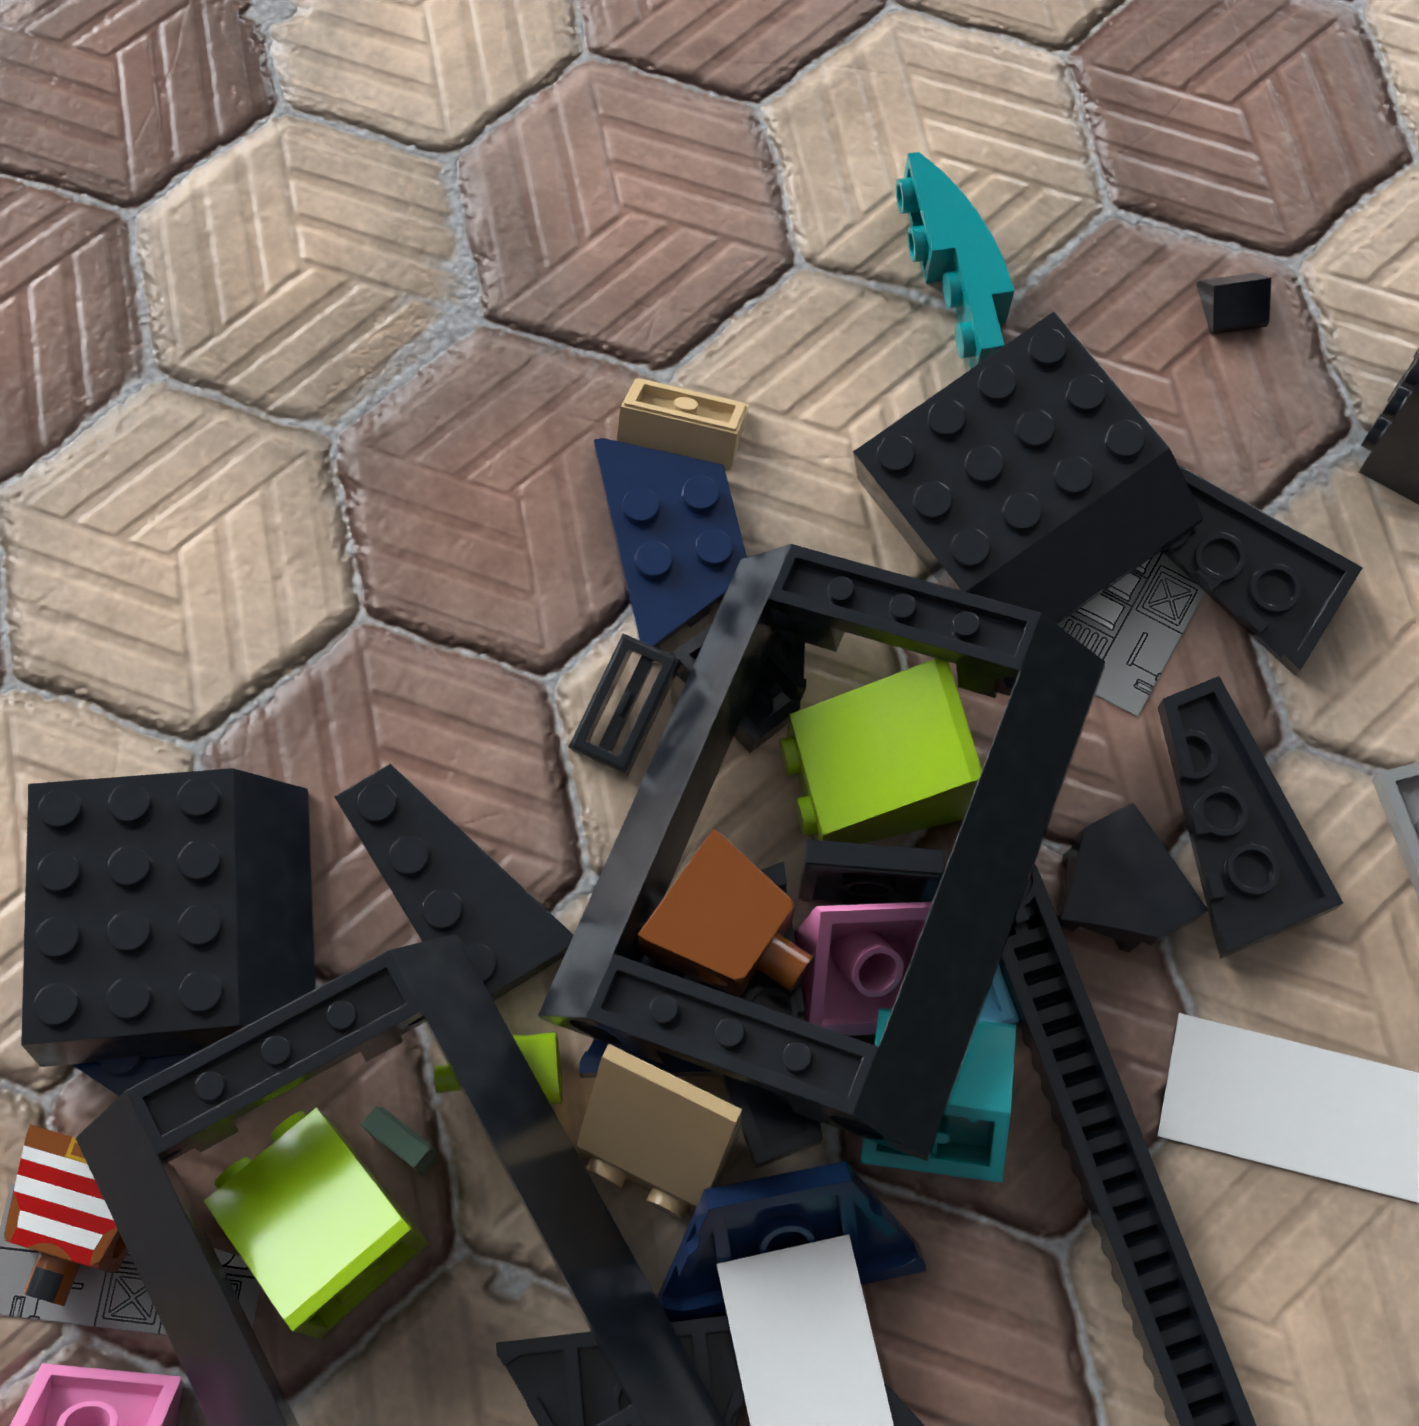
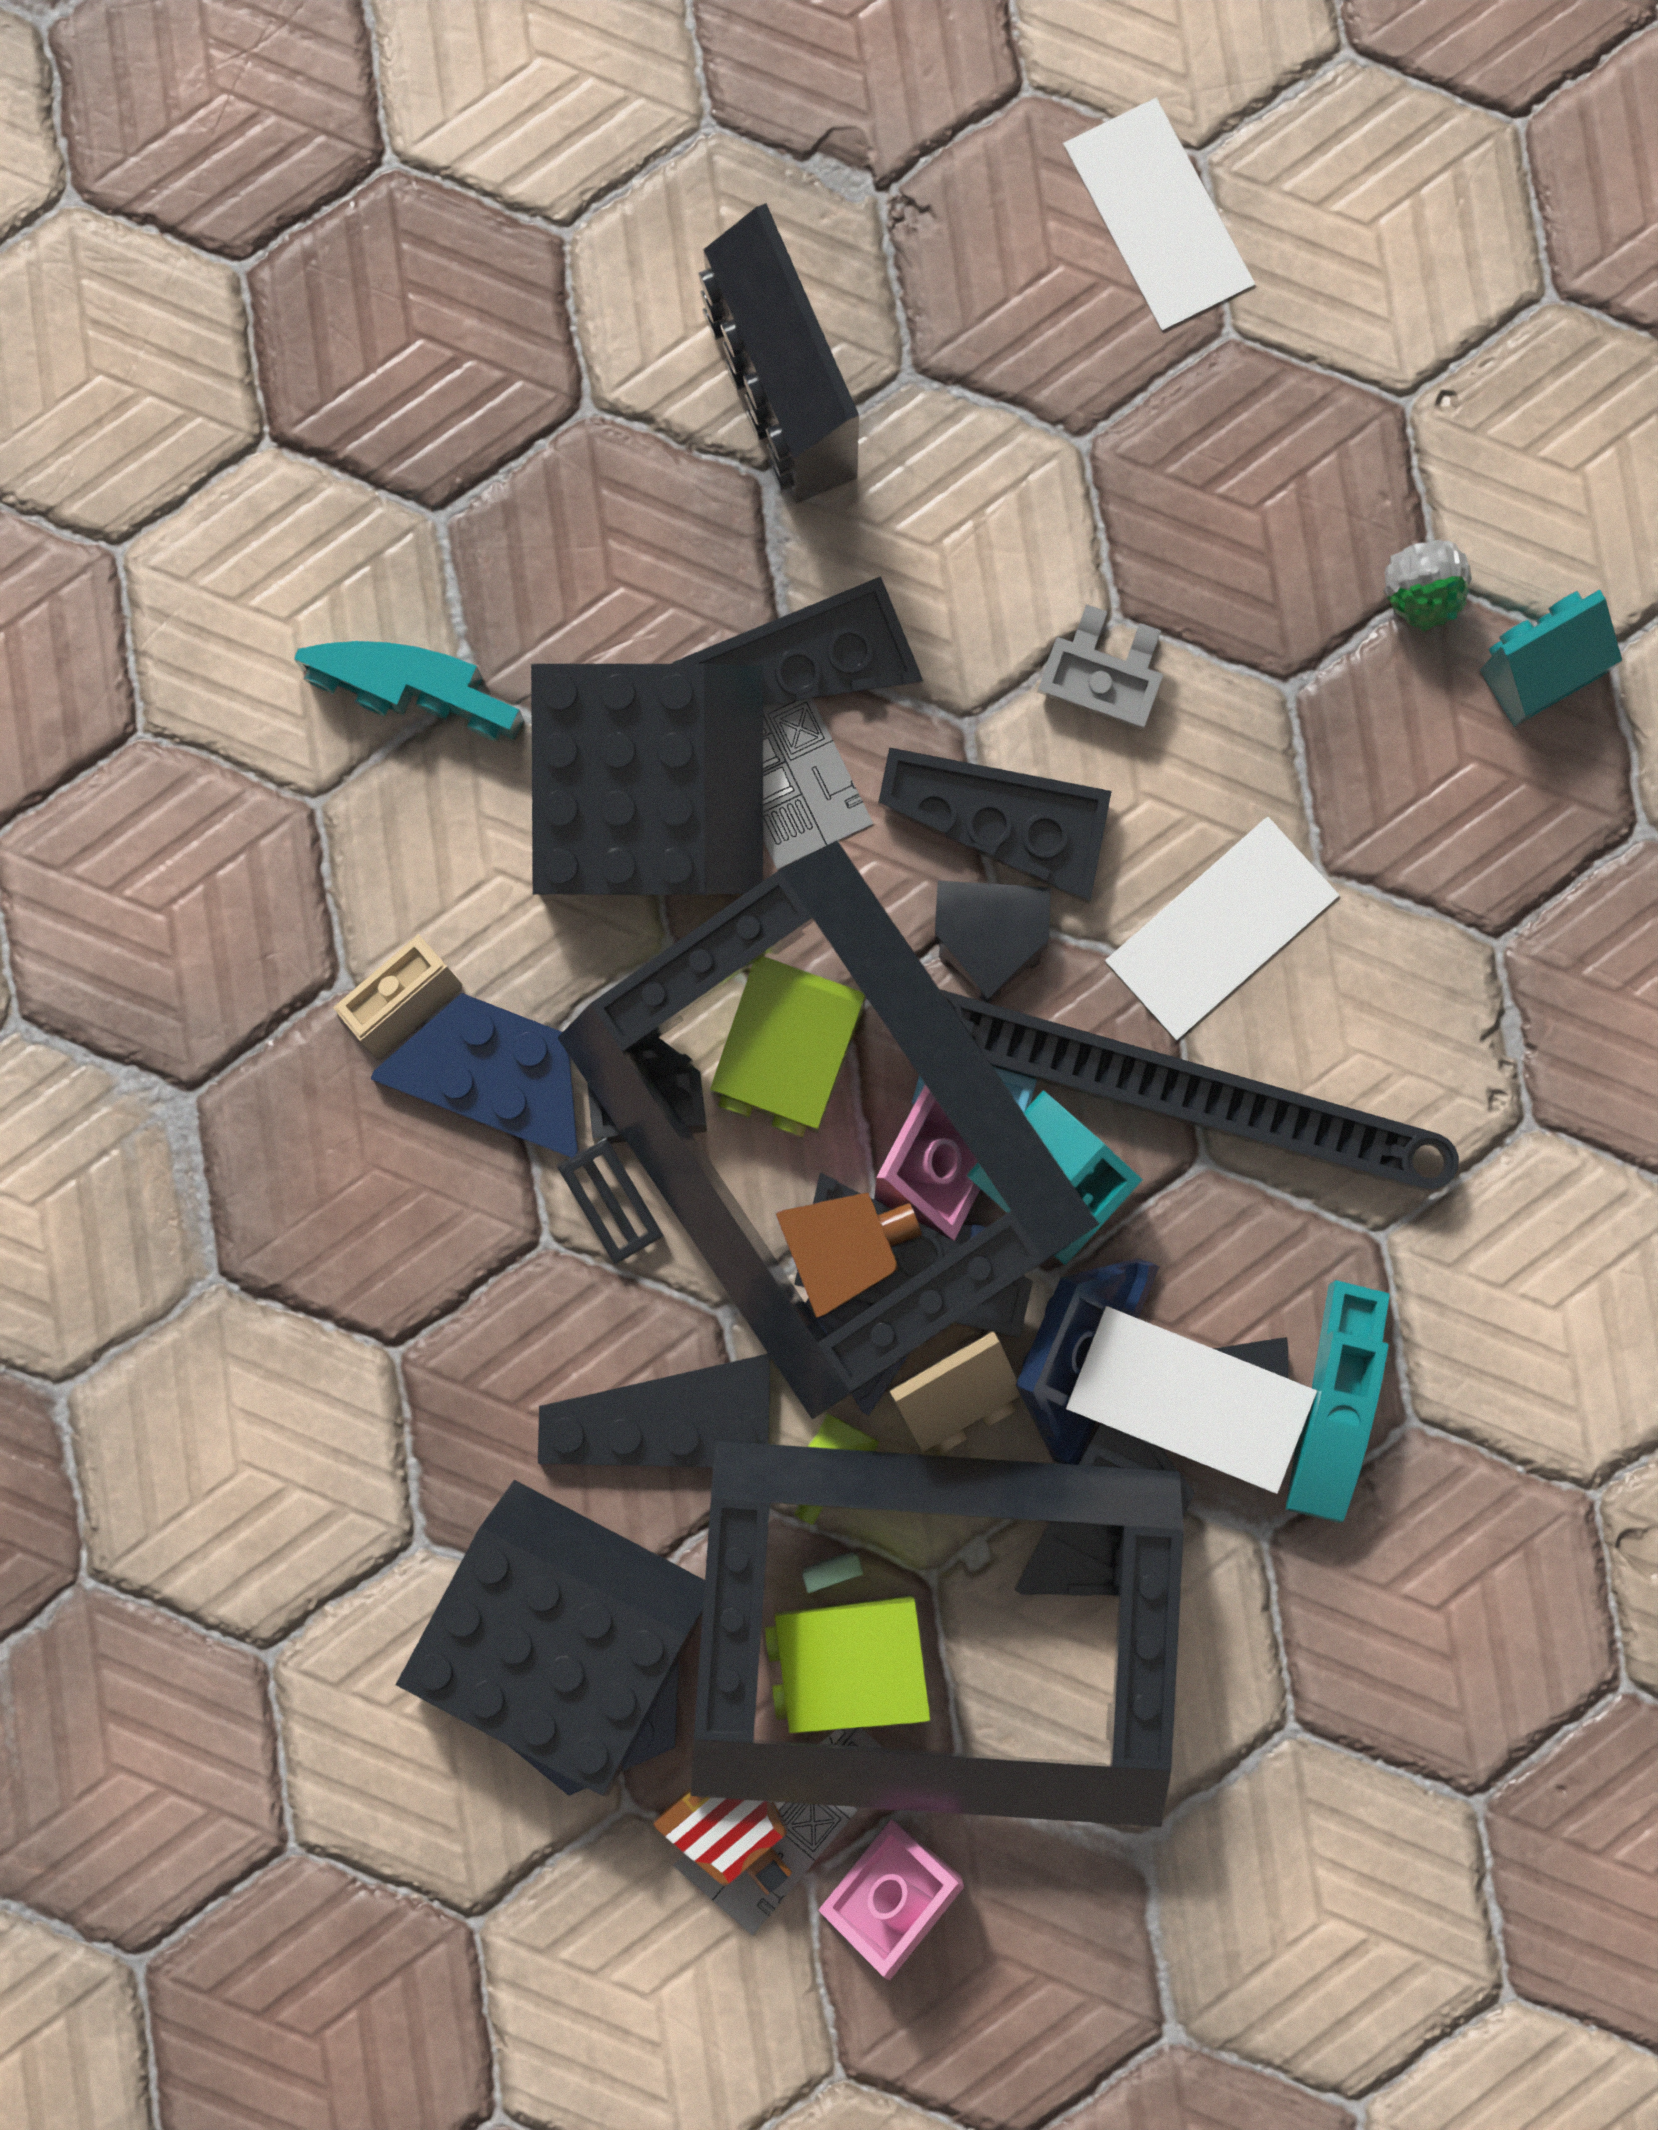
camera: 55 degrees left, 15 degrees up
black tile [799,839,945,905] -> none
black slope [1196,272,1271,335] -> none

